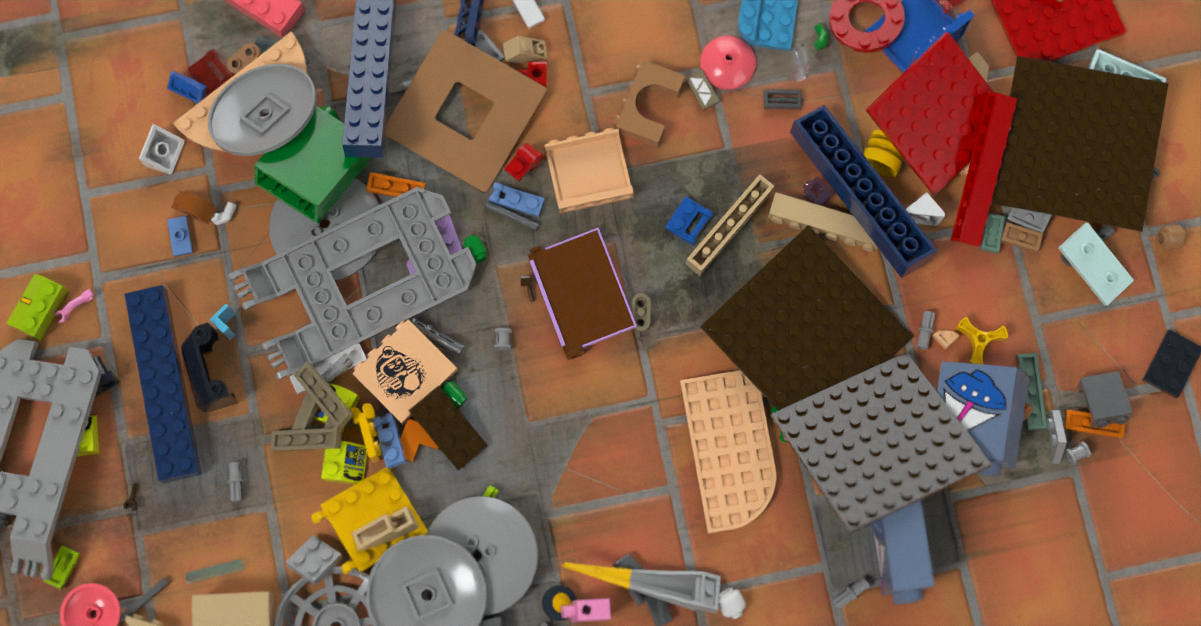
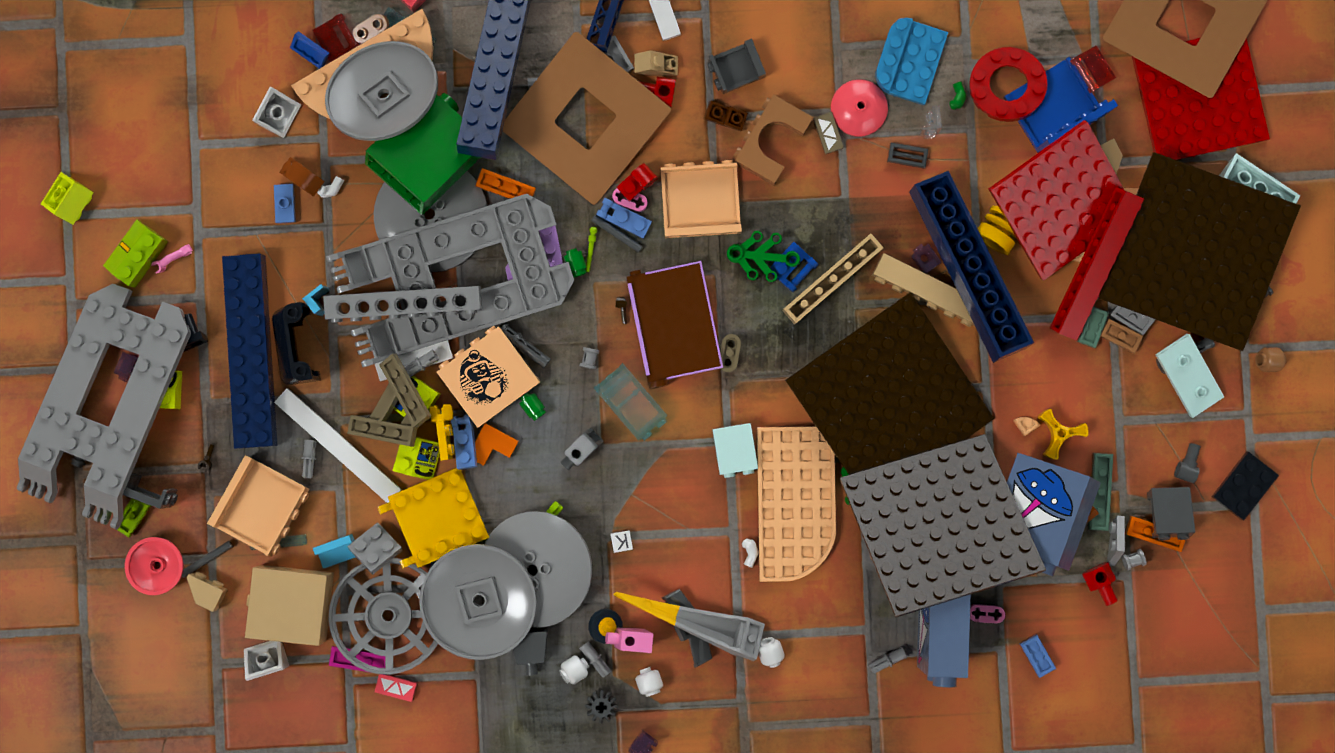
camera: 10 degrees right, 10 degrees up
tan slope [352,507,419,551] -> none
dark brown plate [408,386,488,470] -> none
white slope [906,193,945,226] -> none
light grey axle [916,311,935,350] -> none
none -> brick [114,352,138,383]
none -> dark grey panel [123,473,178,509]
none -> light nougat panel [207,455,309,557]
none -> white tile [274,388,402,503]
none -> medium azure panel [313,534,355,568]
none -> light grey brick [323,286,482,323]
none -> torso [561,428,604,470]
none -> lime piece [586,226,597,272]
none -> clear door [594,363,668,441]
none -> white tile [611,530,633,553]
none -> bright pink beam [612,189,648,212]
none -> reddish brown slope [703,101,748,131]
none -> dark grey panel [707,38,766,94]
none -> light aqua brick [712,423,758,478]
none -> green plant [727,231,801,283]
none -> white arm [742,539,759,568]
none -> bright pink beam [970,604,1005,624]
none -> medium blue plate [1019,634,1056,678]
none -> red piece [1082,562,1118,606]
none -> dark grey pin [1174,443,1201,484]

